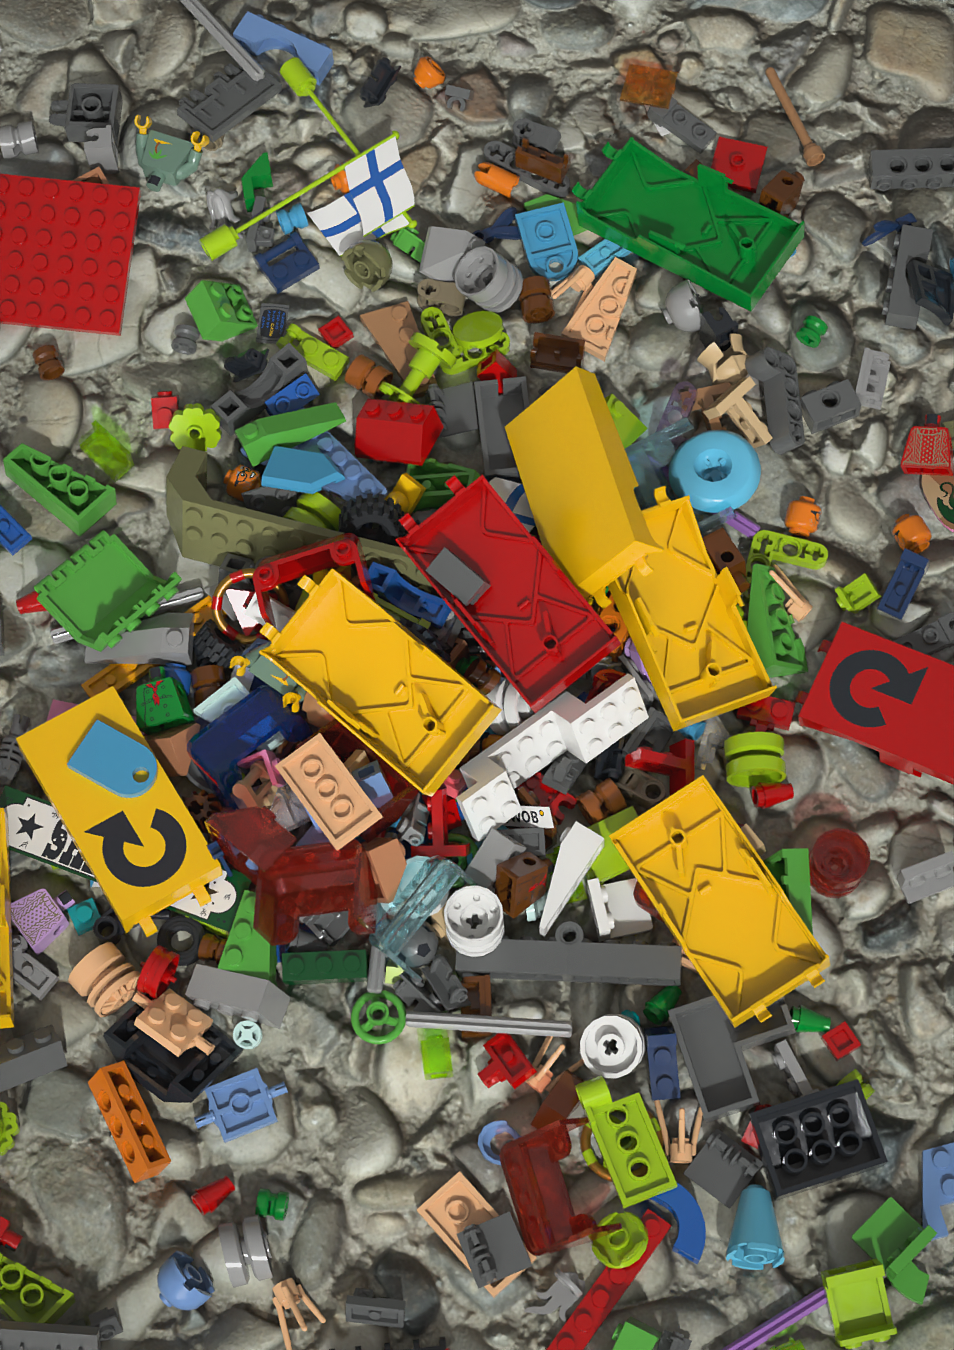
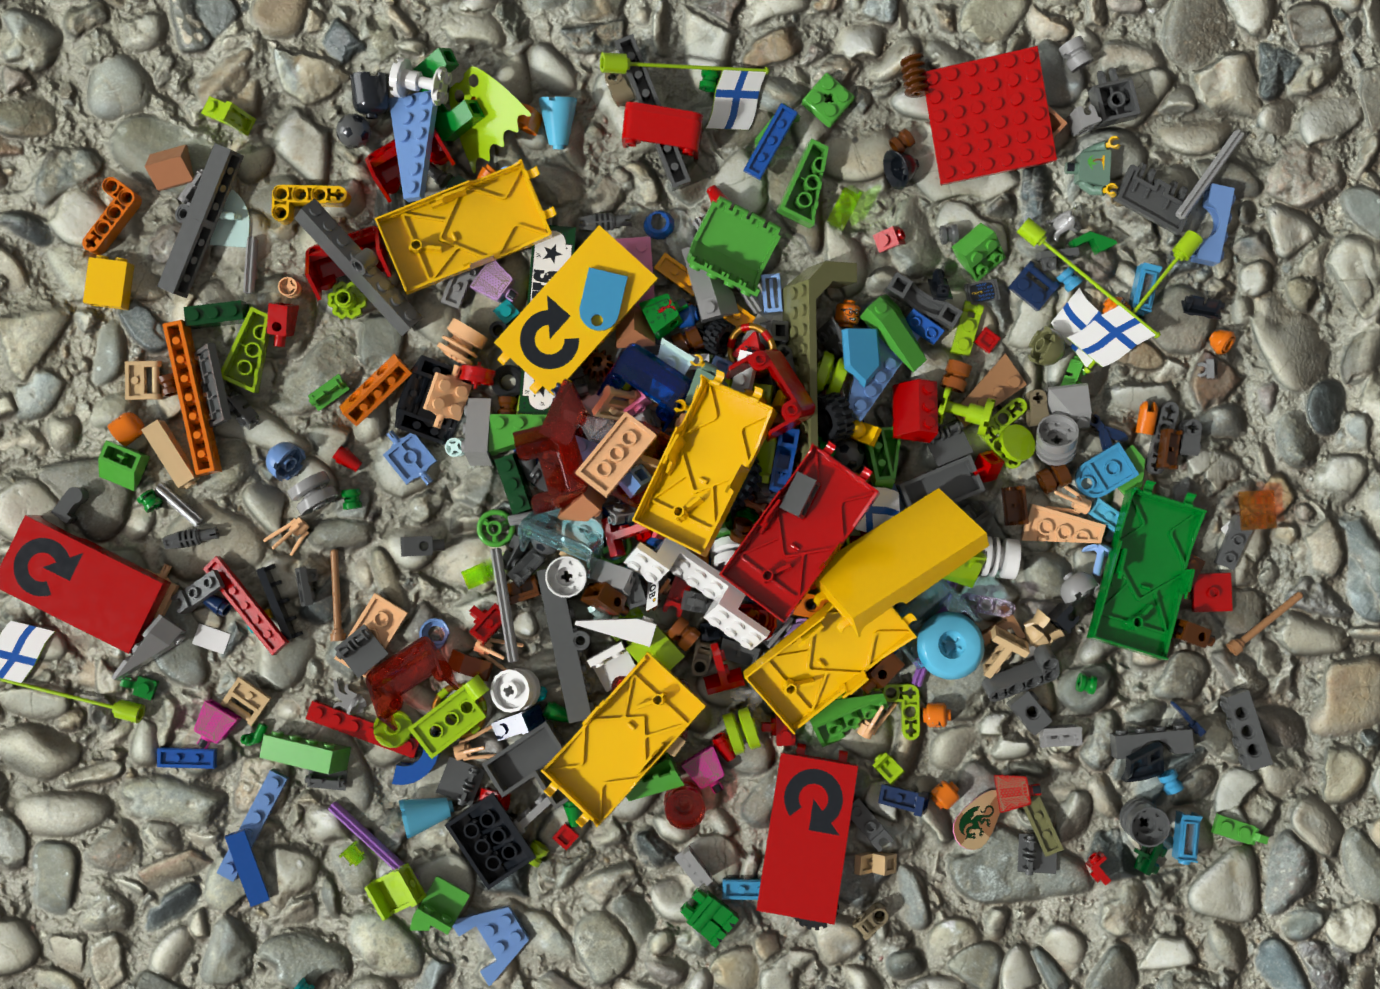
camera: 65 degrees right, 20 degrees up
lime plant [169,403,222,452] -> none
none -> bright green hinge [308,374,350,411]
none -> medium nougat piece [330,549,346,641]
none -> dark grey torso [401,536,445,557]
none -> blue piece [643,210,675,240]
none -> dark pink torso [681,744,725,794]
none -> light blue tile [761,273,783,314]
none -> black hat [883,150,919,190]
none -> white wheel [980,536,1021,580]
none -> light blue plant [1082,544,1112,576]
none -> dark azure window [1128,262,1162,316]

